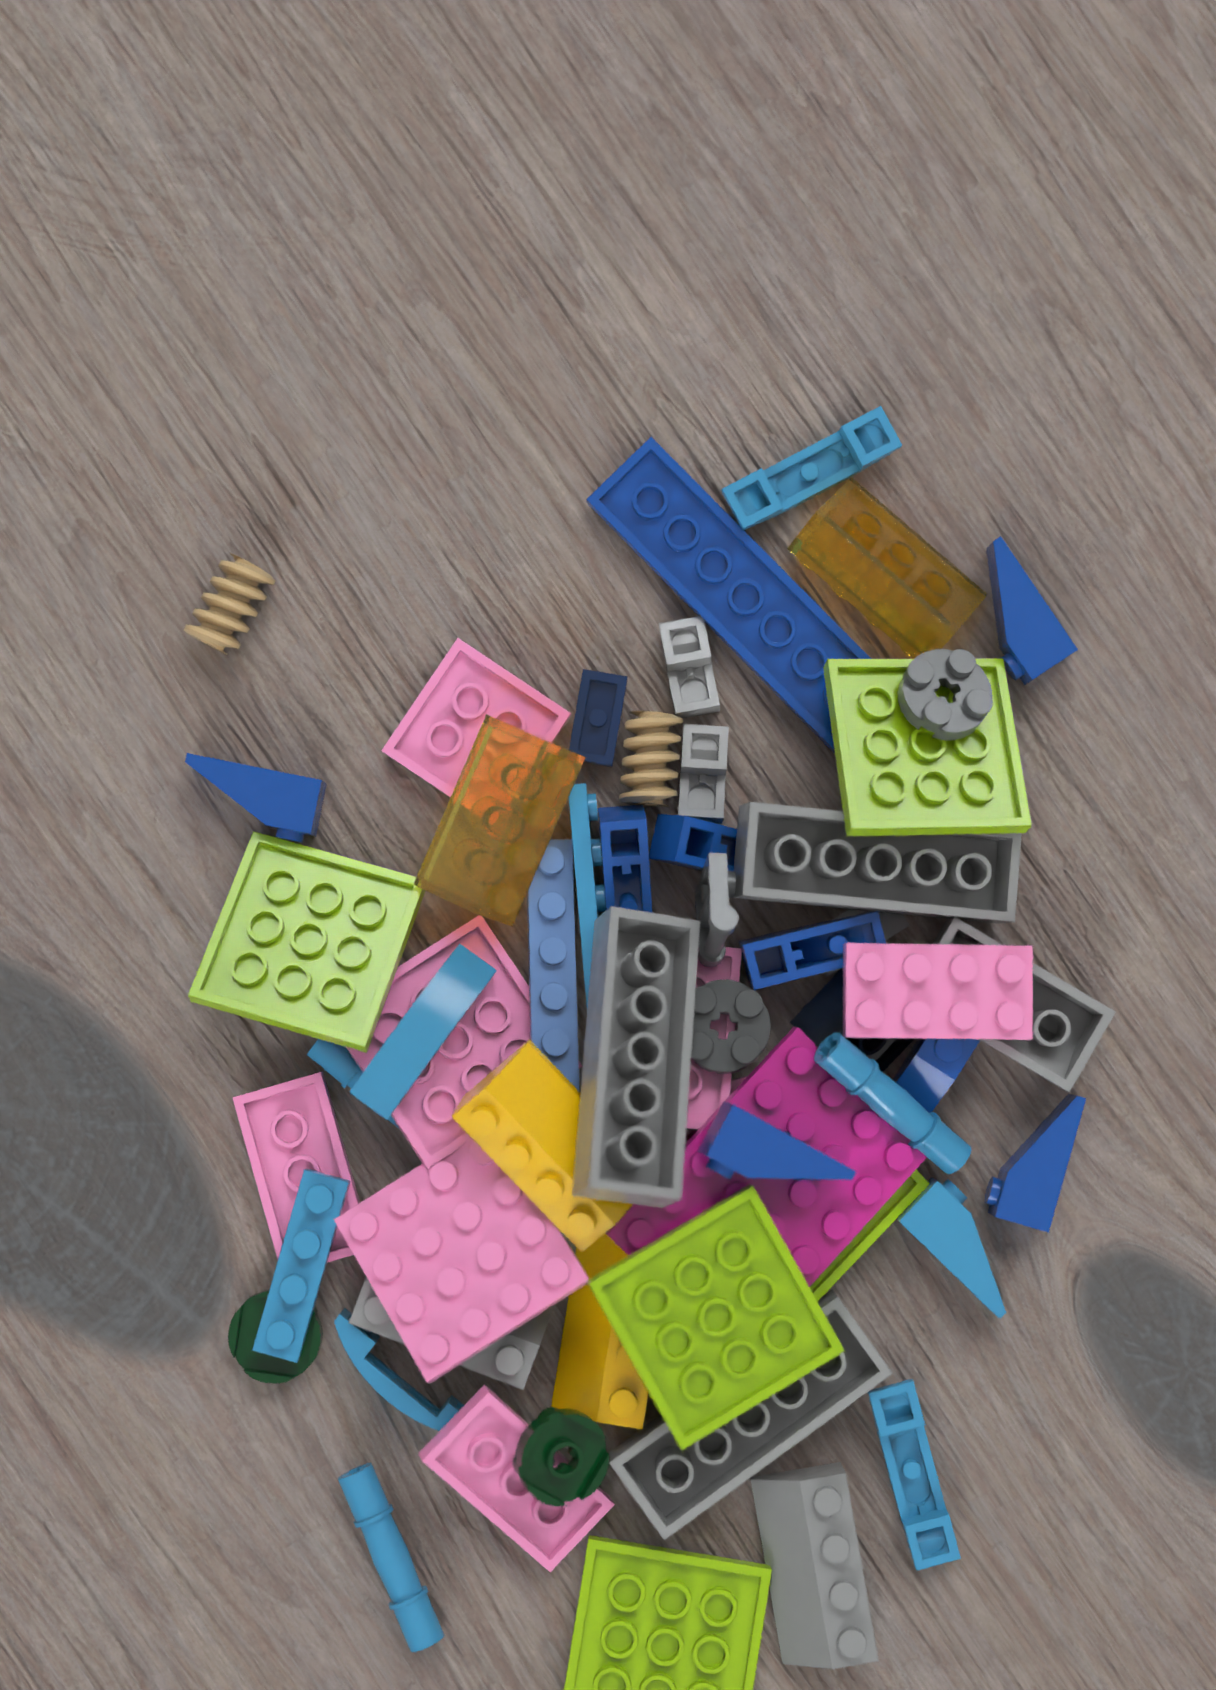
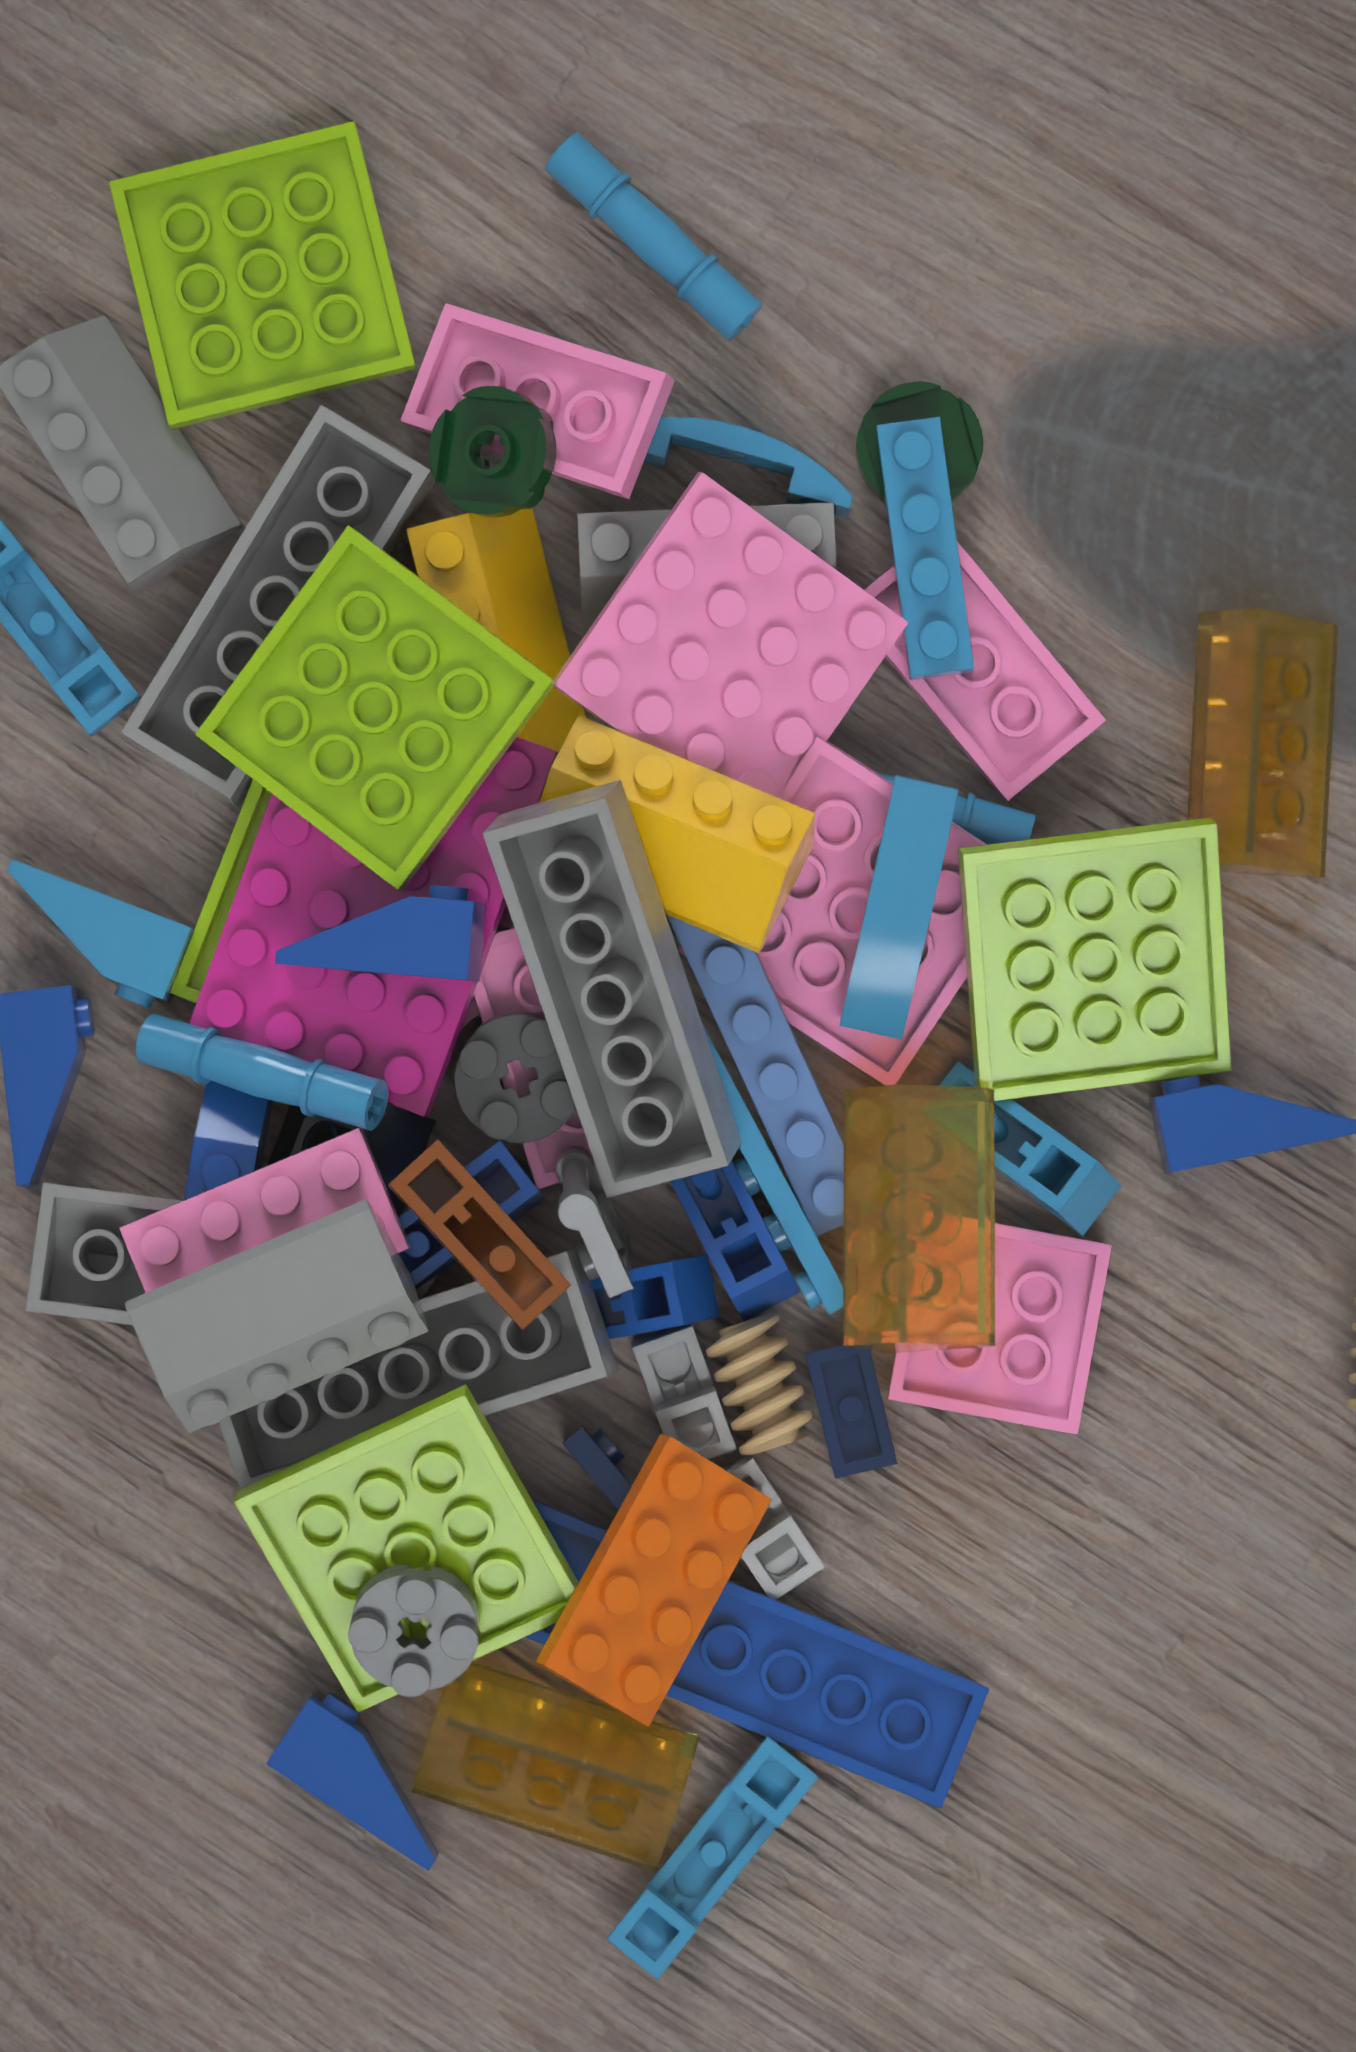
camera: 160 degrees right, 0 degrees up
none -> light grey slope [124,1199,428,1434]
none -> dark orange slope [388,1139,571,1330]
none -> orange plate [535,1434,772,1727]
none -> dark blue plate [562,1426,633,1510]
none -> dark azure slope [919,1061,1122,1236]
none -> clear yellow slope [1187,608,1338,878]

